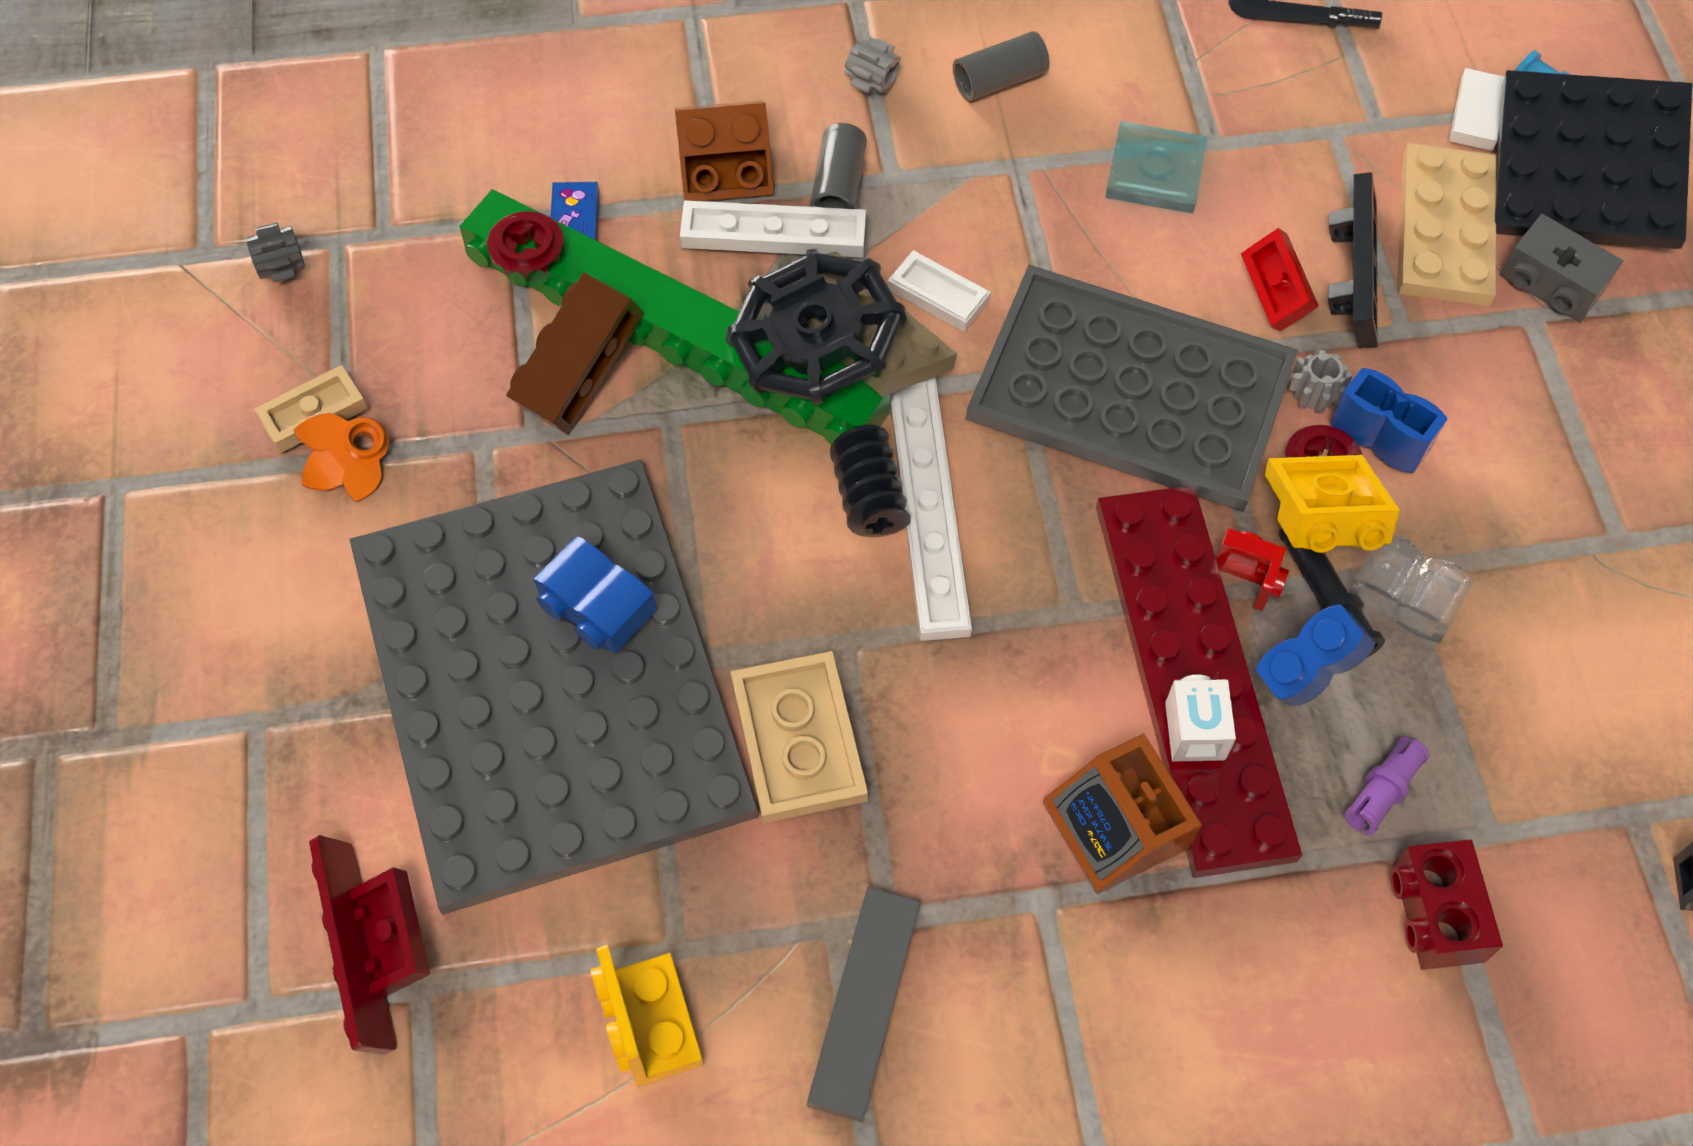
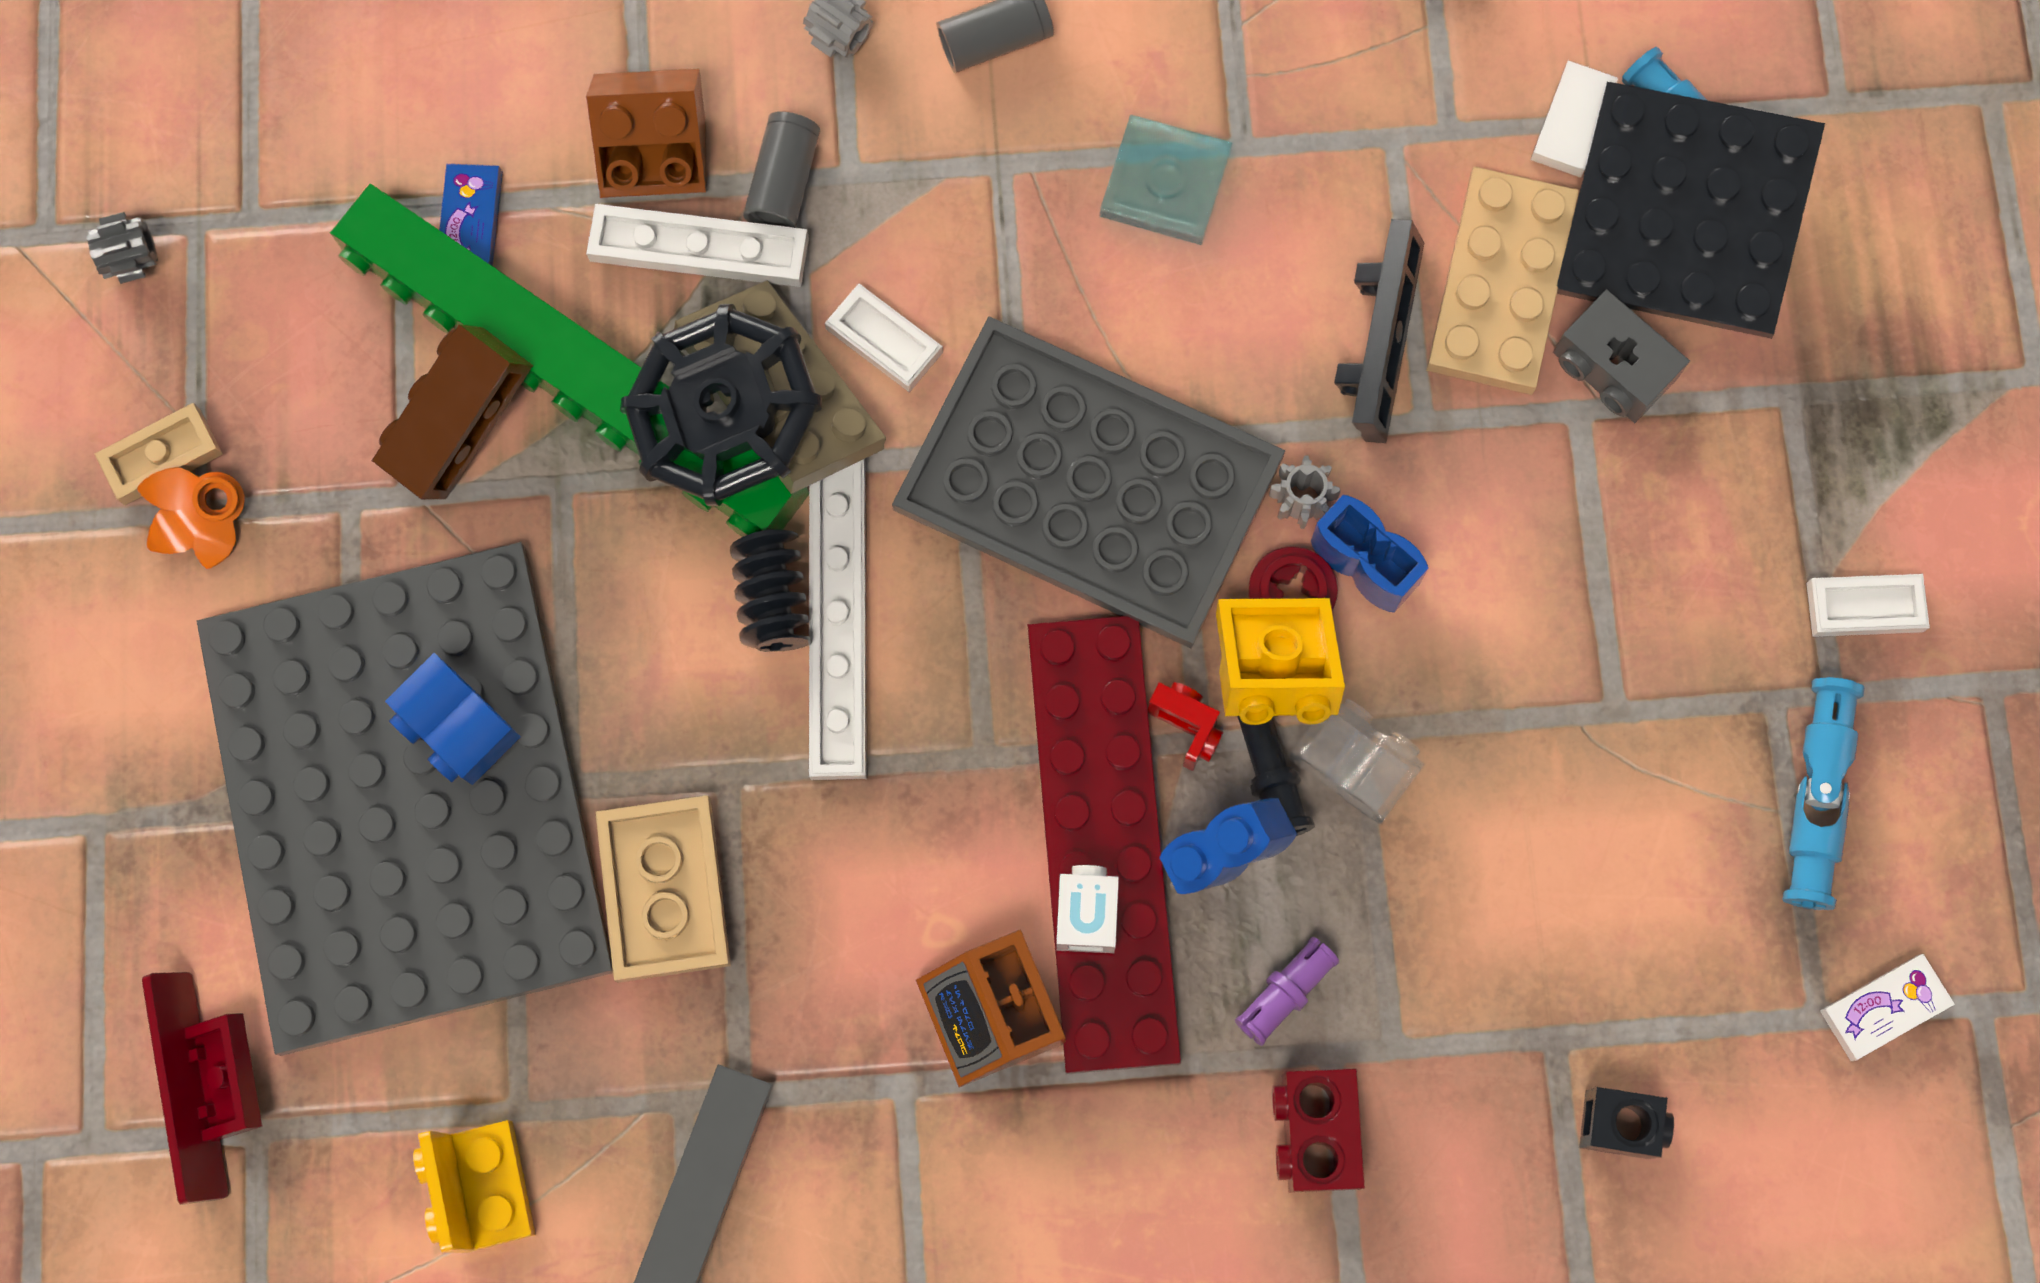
camera: 10 degrees right, 15 degrees up
dark red gear [487,211,564,279] -> none
red plate [1241,228,1319,332] -> none

